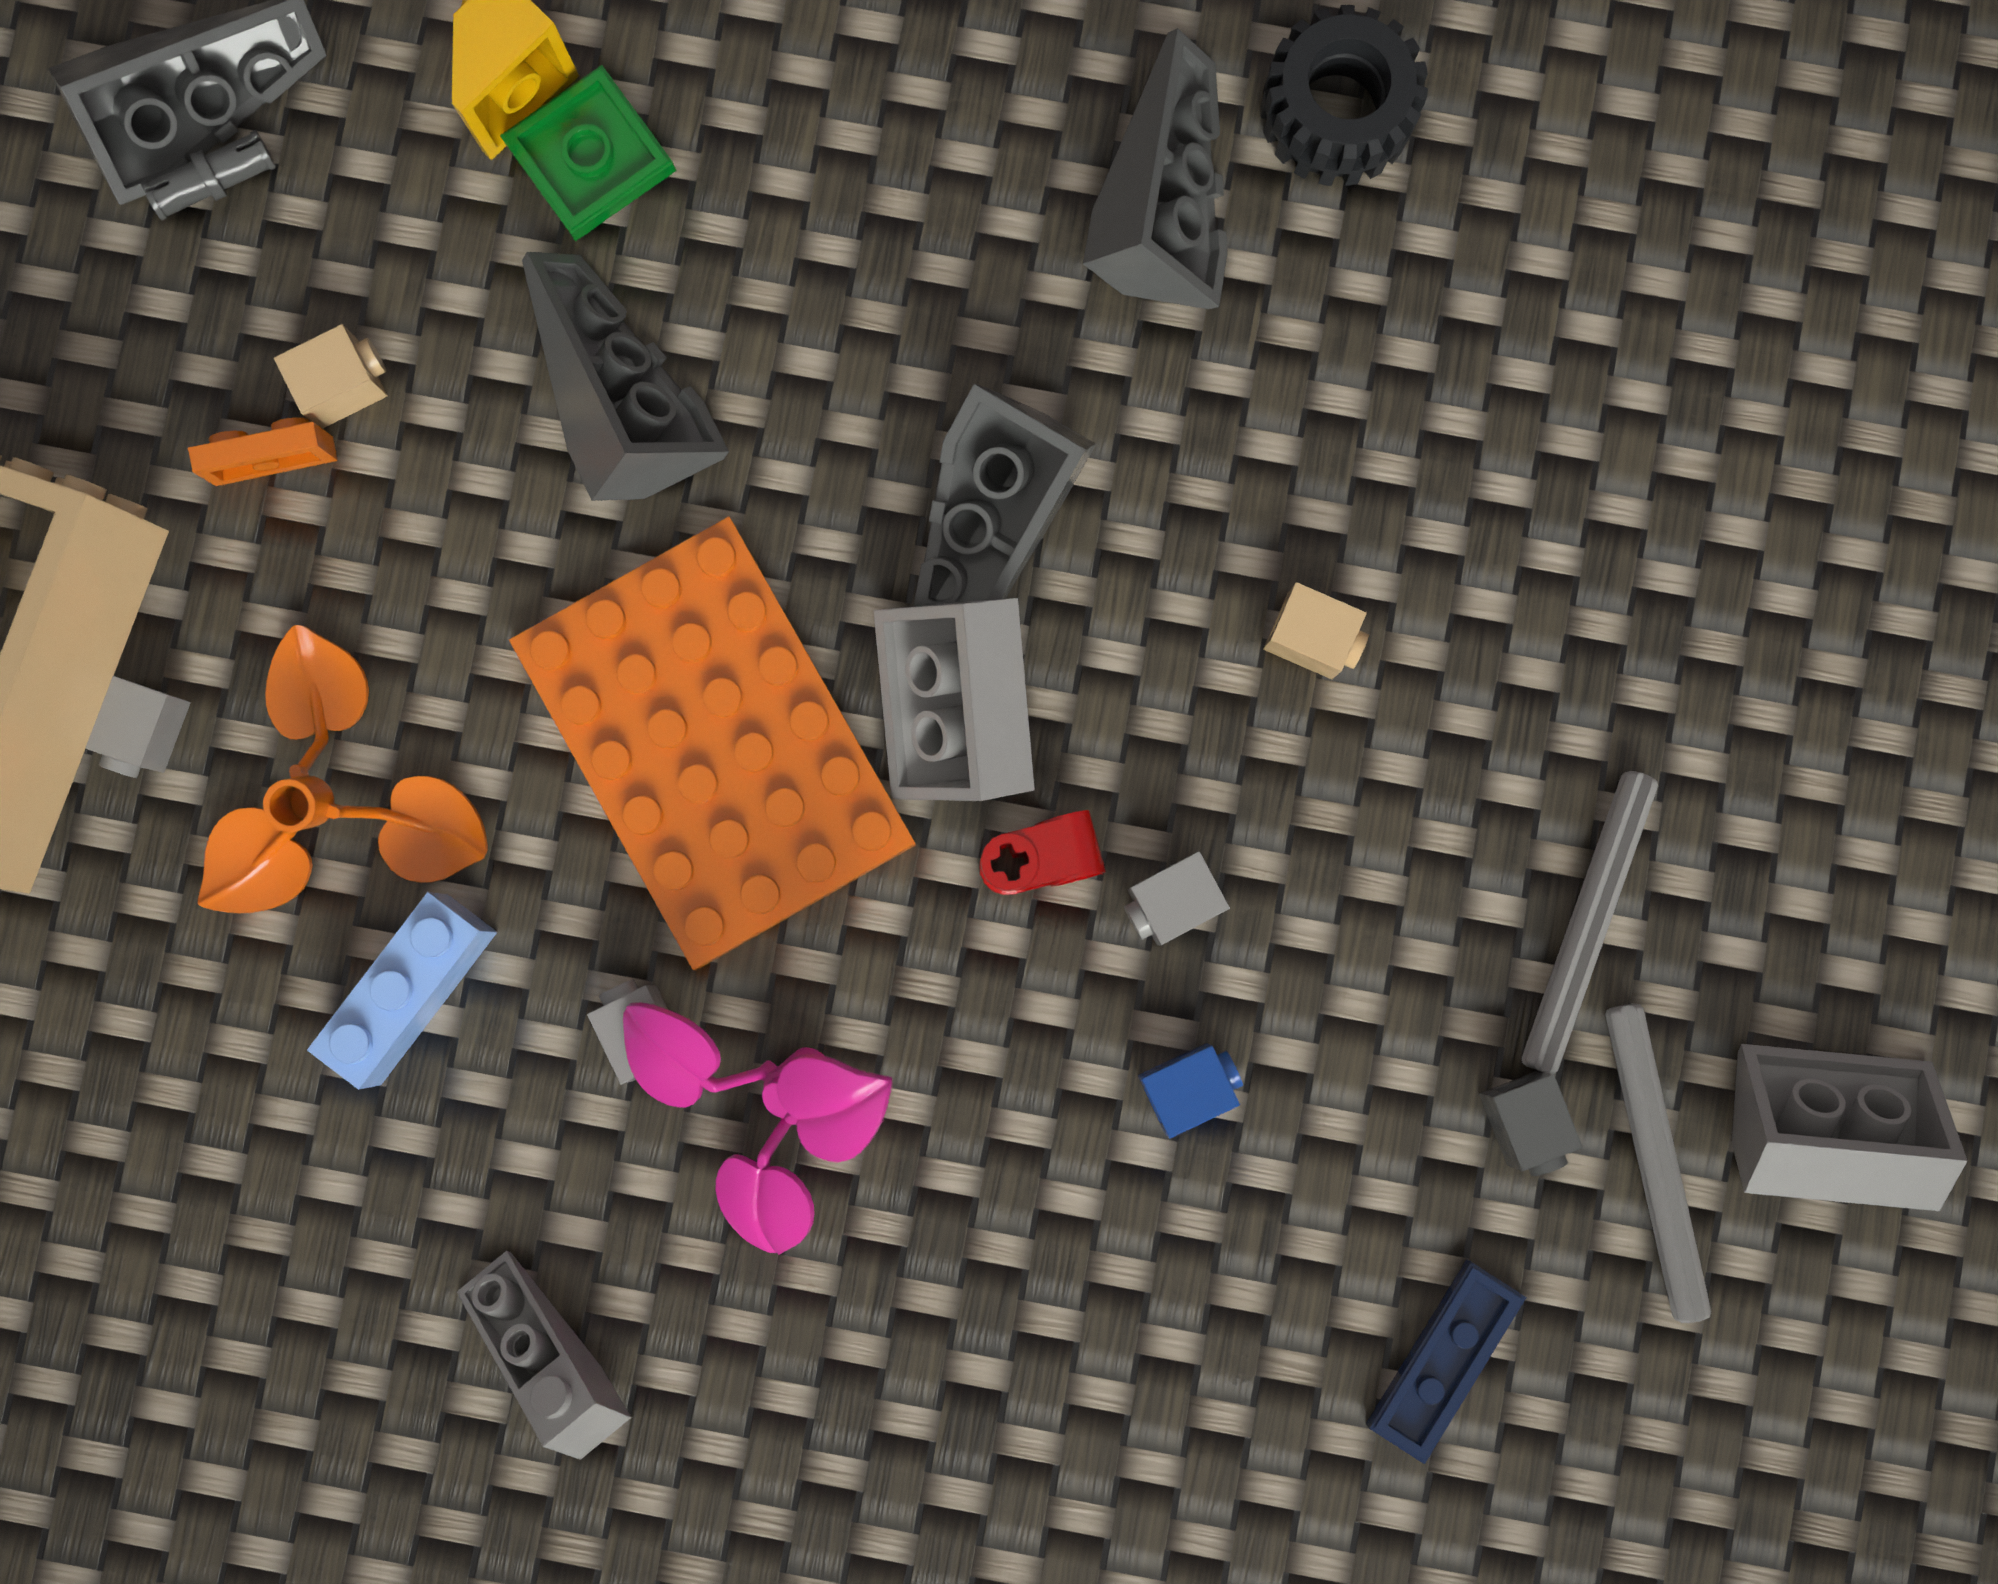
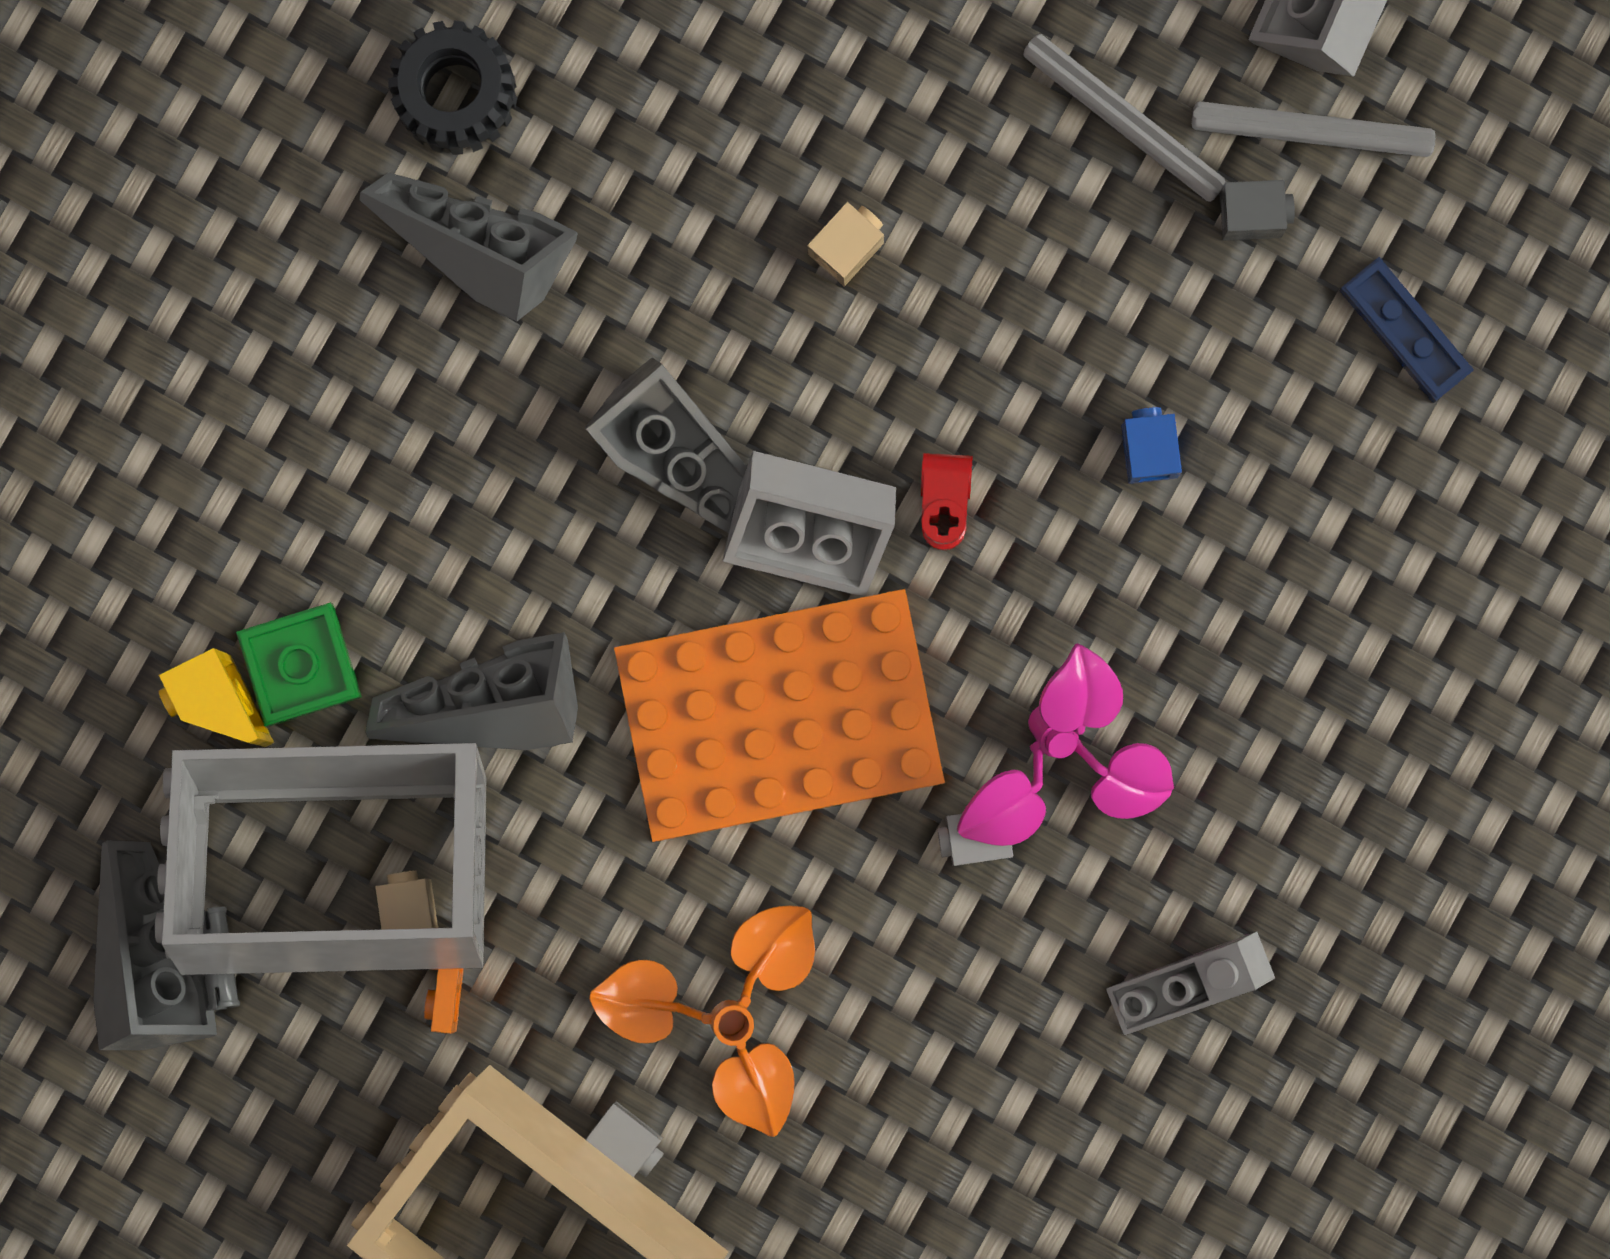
camera: 65 degrees left, 0 degrees up
light blue brick [307,892,497,1090] -> none
light grey brick [1124,851,1230,946] -> none
none -> light grey door [155,743,487,975]

